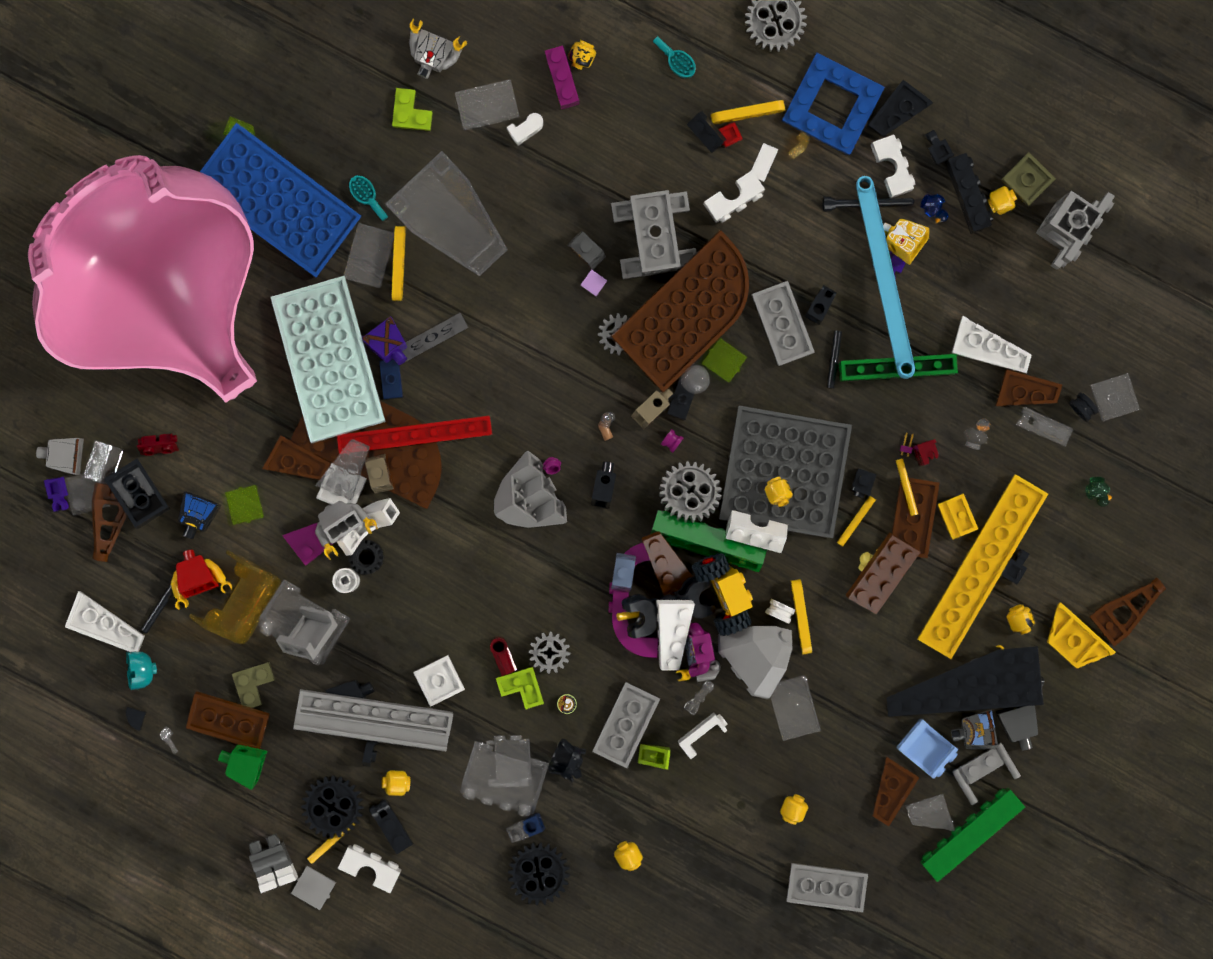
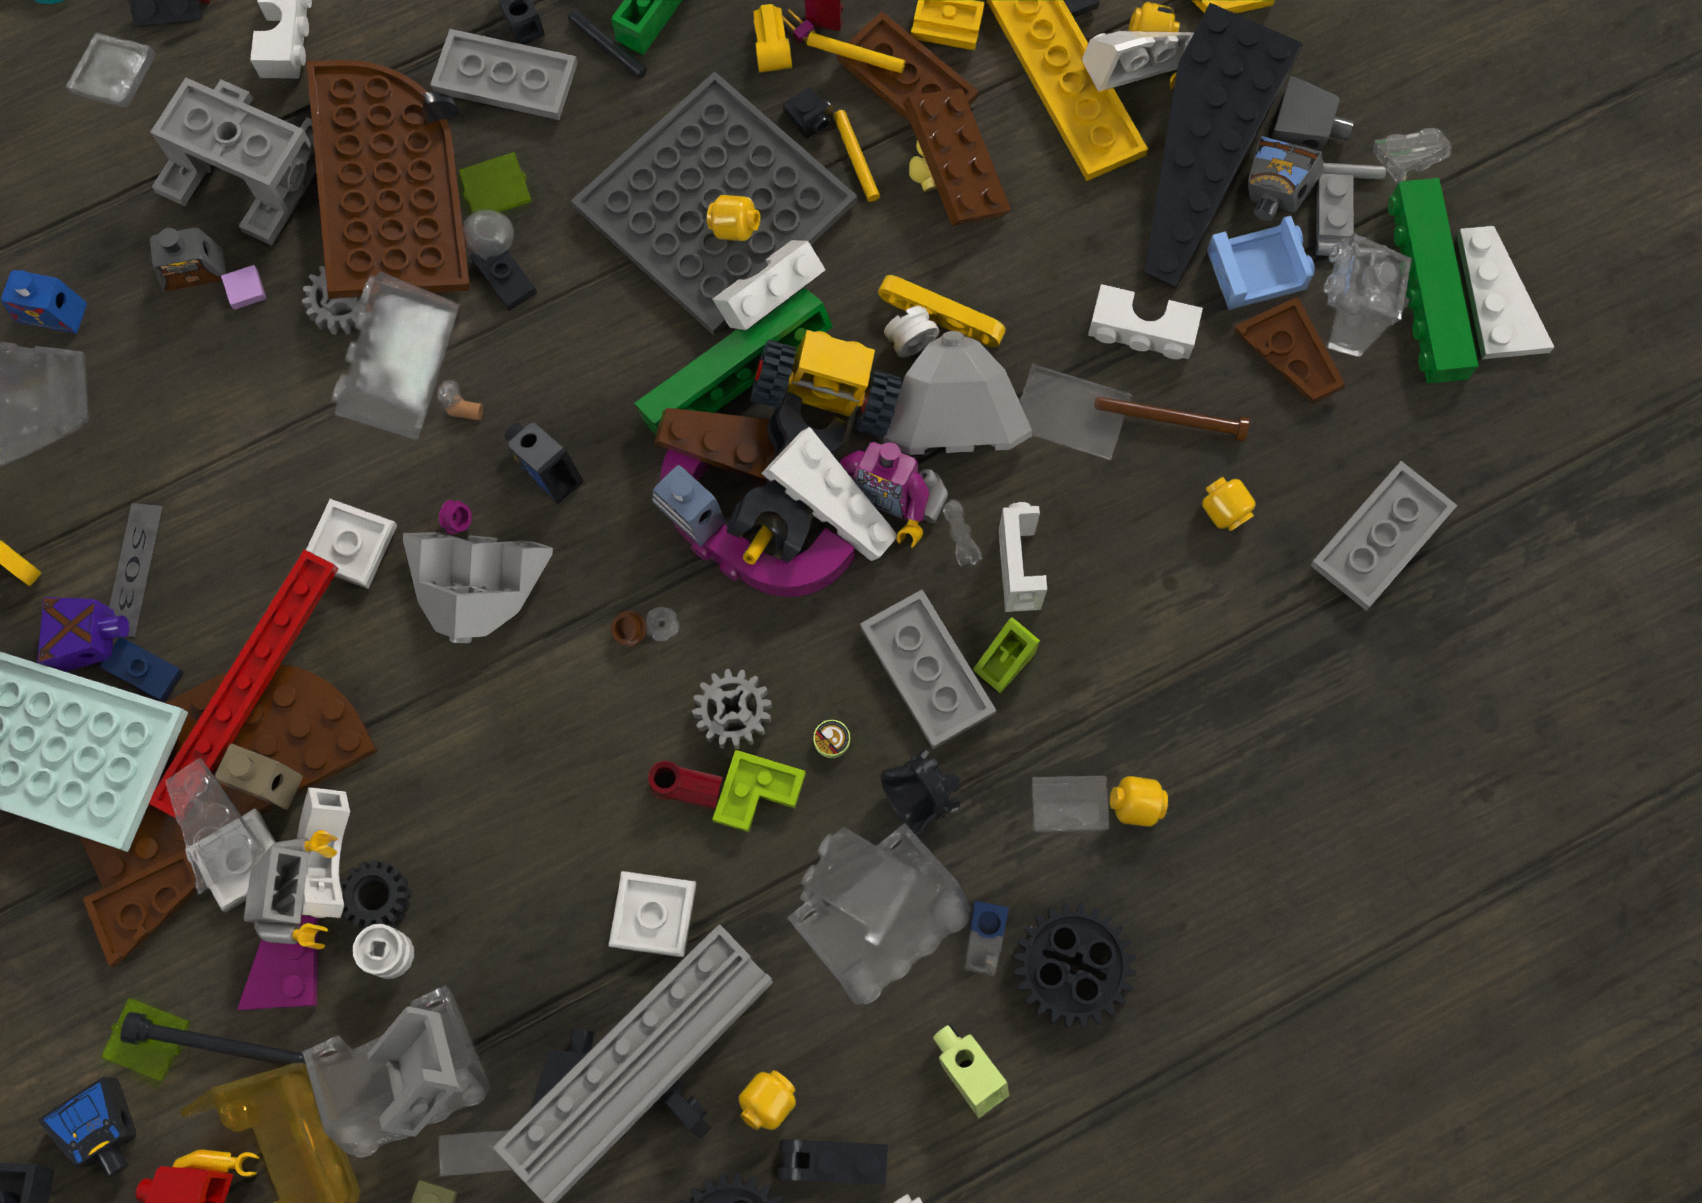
camera: 55 degrees left, 15 degrees down
dark tan torso [631,389,674,429] -> none
light grey gear [659,461,722,523] -> none
magenta wheel [661,429,684,453] -> none
none -> blue torso [1,270,87,334]
none -> clear plate [66,33,156,109]
none -> black piece [120,1012,308,1068]
none -> white plate [306,499,397,589]
none -> clear windscreen [331,271,460,440]
none -> black tile [423,92,459,123]
none -> clear plate [439,1130,512,1176]
none -> reddish brown plate [611,611,646,647]
none -> clear plate [645,607,680,642]
none -> yellow piece [753,4,792,73]
none -> yellowish green torso [933,1024,1010,1118]
none -> clear plate [1031,776,1109,833]
none -> white wedge [1082,31,1194,92]
none -> white arch [1088,284,1203,359]
none -> reddish brown bar [1094,396,1250,442]
none -> clear plate [1324,233,1411,324]
none -> clear wing [1373,128,1452,183]
none -> white wing [1456,226,1554,359]

